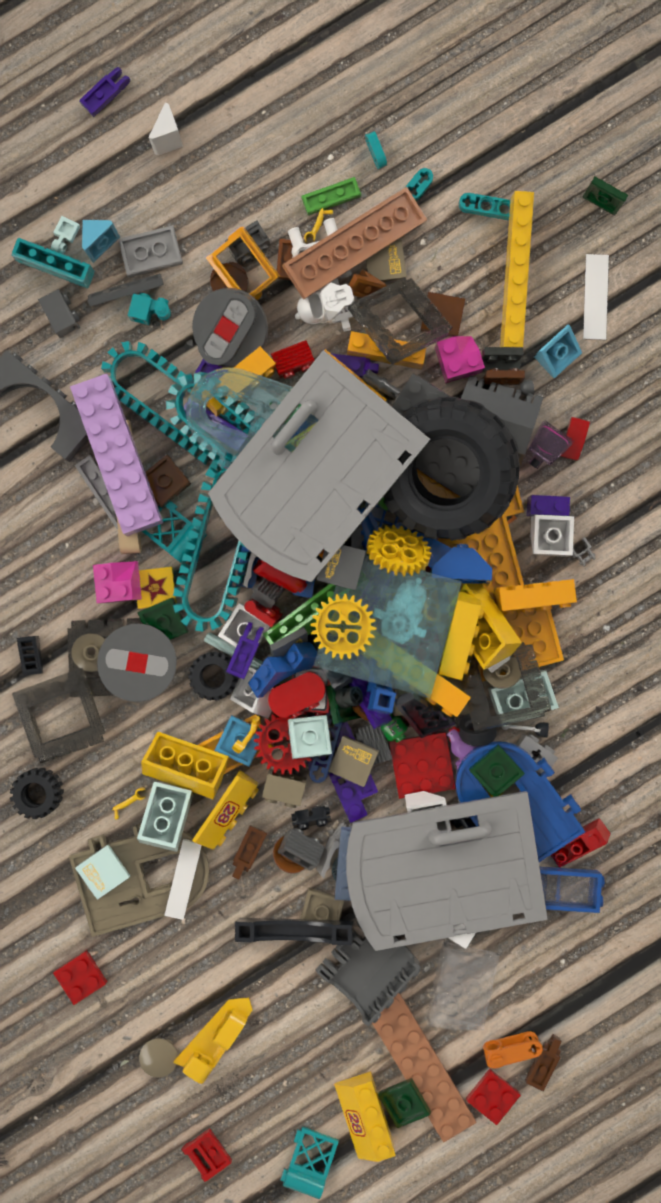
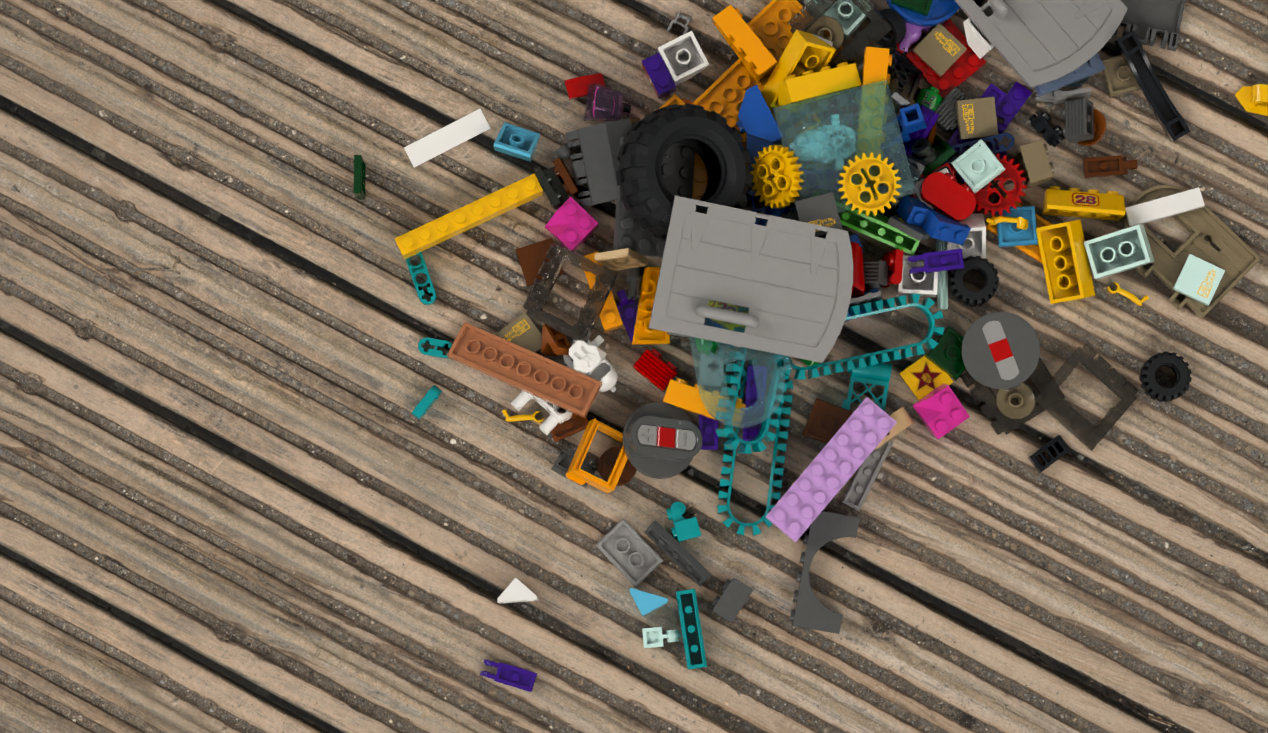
camera: 110 degrees left, 5 degrees down
bright green tile [301,177,361,216] -> none
none -> tan tile [595,248,648,271]
none -> dark tan tile [912,23,967,77]

